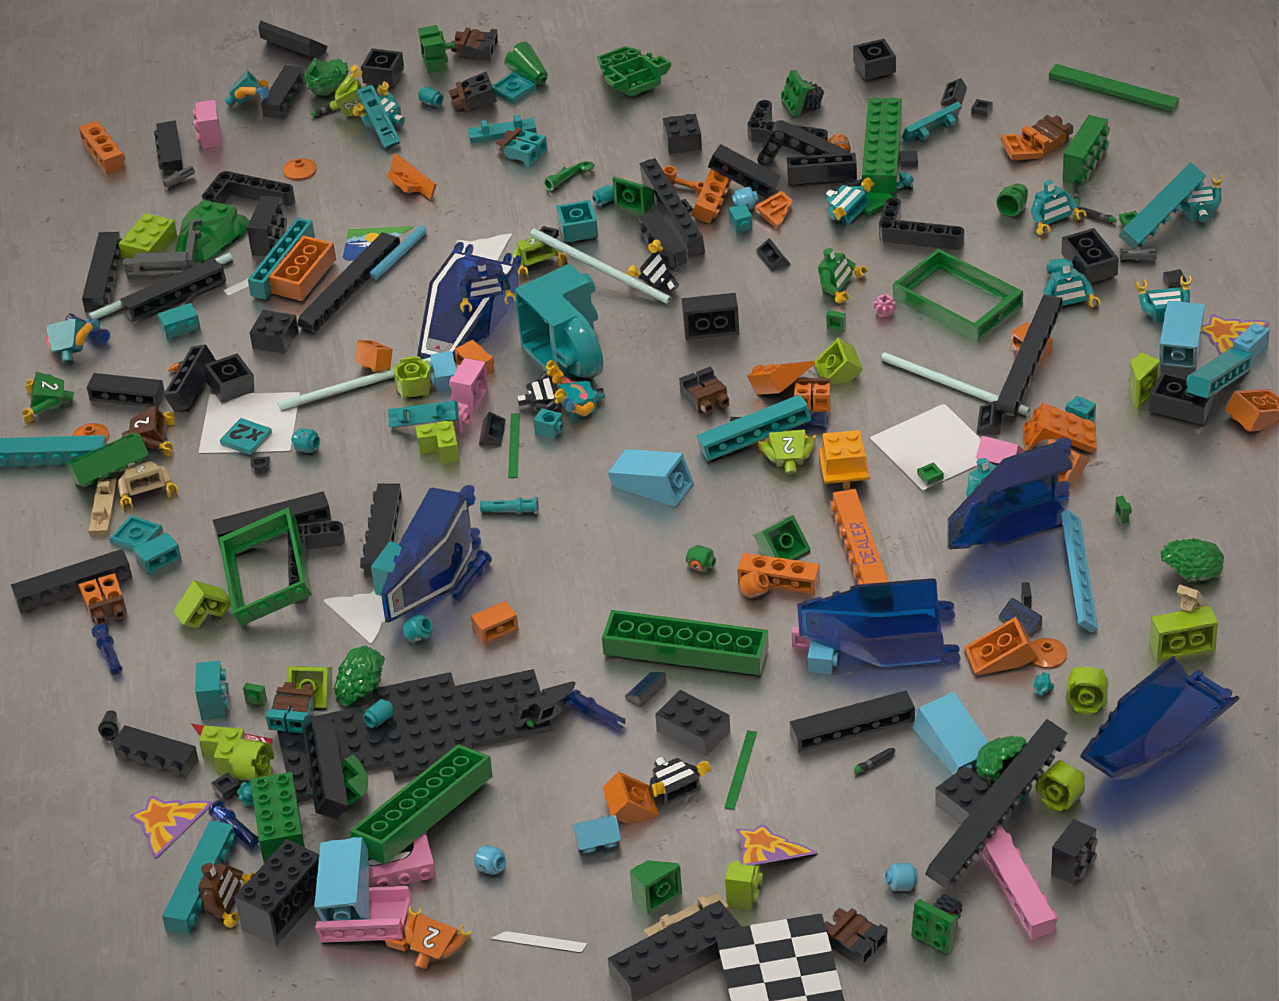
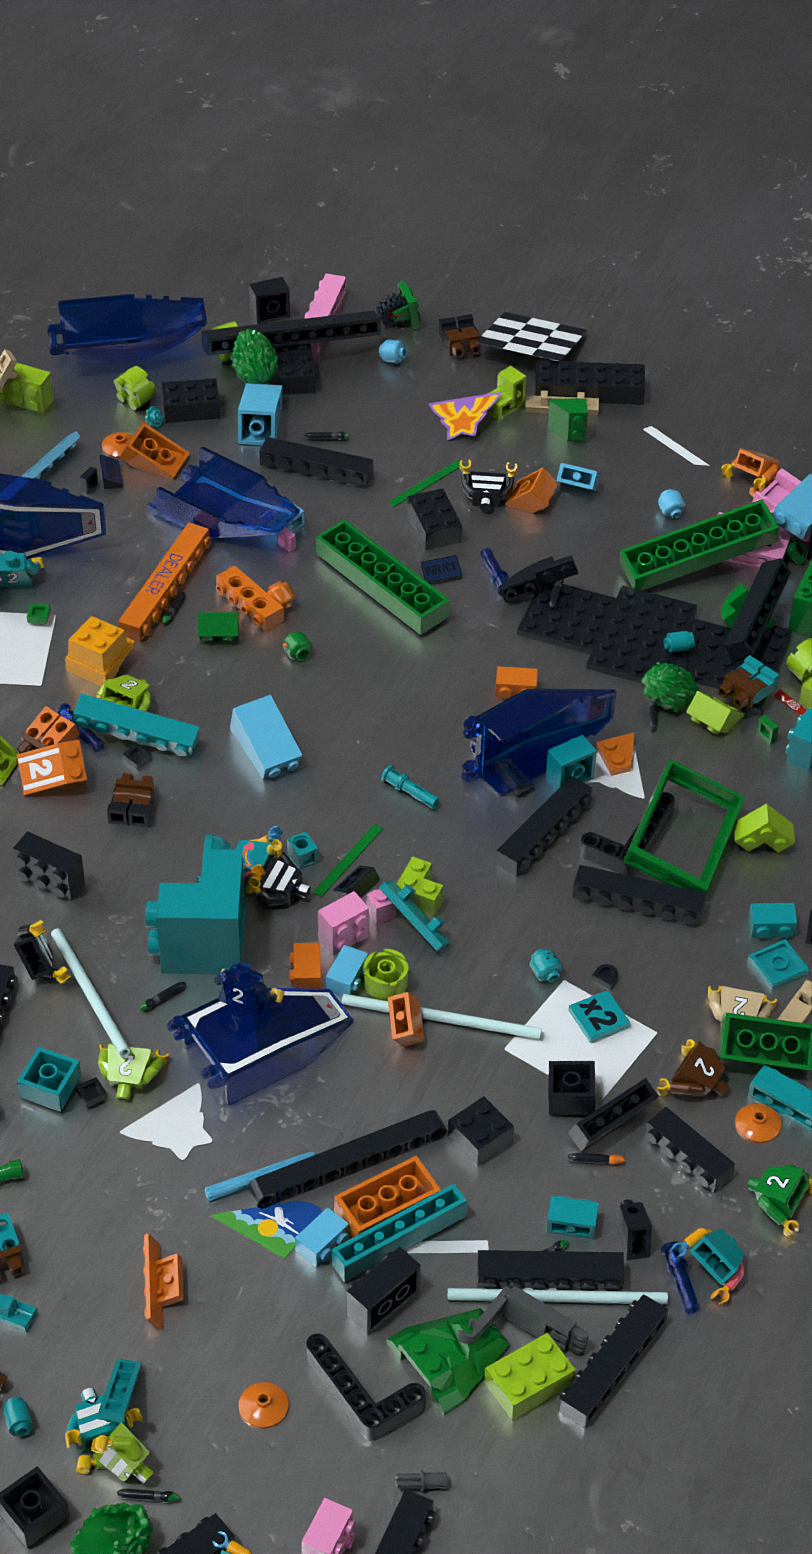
camera: 150 degrees left, 5 degrees up
none -> black brick [162,378,220,423]
none -> black piece [162,591,185,624]
none -> medium azure brick [295,1207,349,1267]
none -> orange wing [596,733,634,776]
none -> black torso [618,1199,652,1260]

